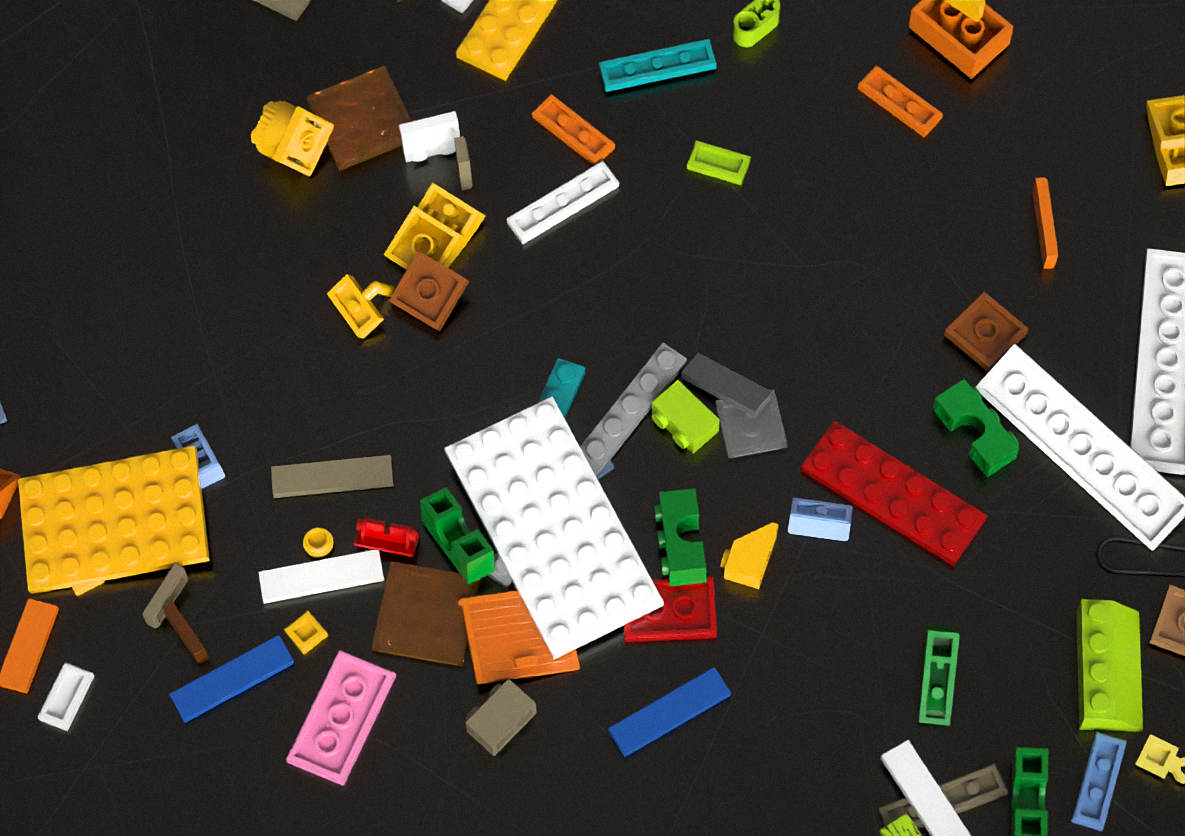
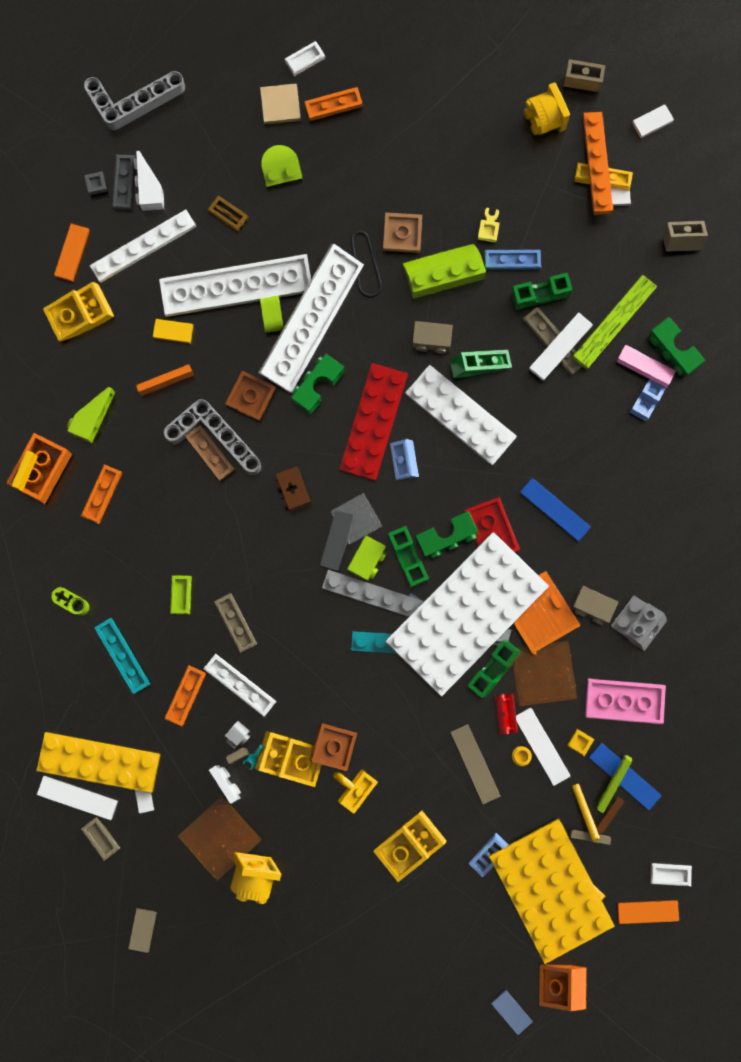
camera: 110 degrees left, 15 degrees up
yellow slope [720,522,778,589] -> none
none -> lime slope [67,387,115,443]
none -> white sticker [135,790,154,813]
none -> yellow tile [153,319,194,344]
none -> light grey beam [164,399,261,476]
none -> medium nougat plate [185,425,235,481]
none -> dark tan tile [214,593,258,653]
none -> light grey plate [225,721,250,749]
none -> teal hand [243,745,264,770]
none -> lime beam [260,296,284,333]
none -> reddish brown brick [274,466,311,512]
none -> yellow slope [373,810,447,882]
none -> green arch [388,526,429,589]
none -> white plate [405,365,517,466]
none -> dark tan brick [412,321,453,354]
none -> yellow bar [572,784,600,842]
none -> lime tile [597,755,632,813]
none -> light grey brick [611,596,667,651]

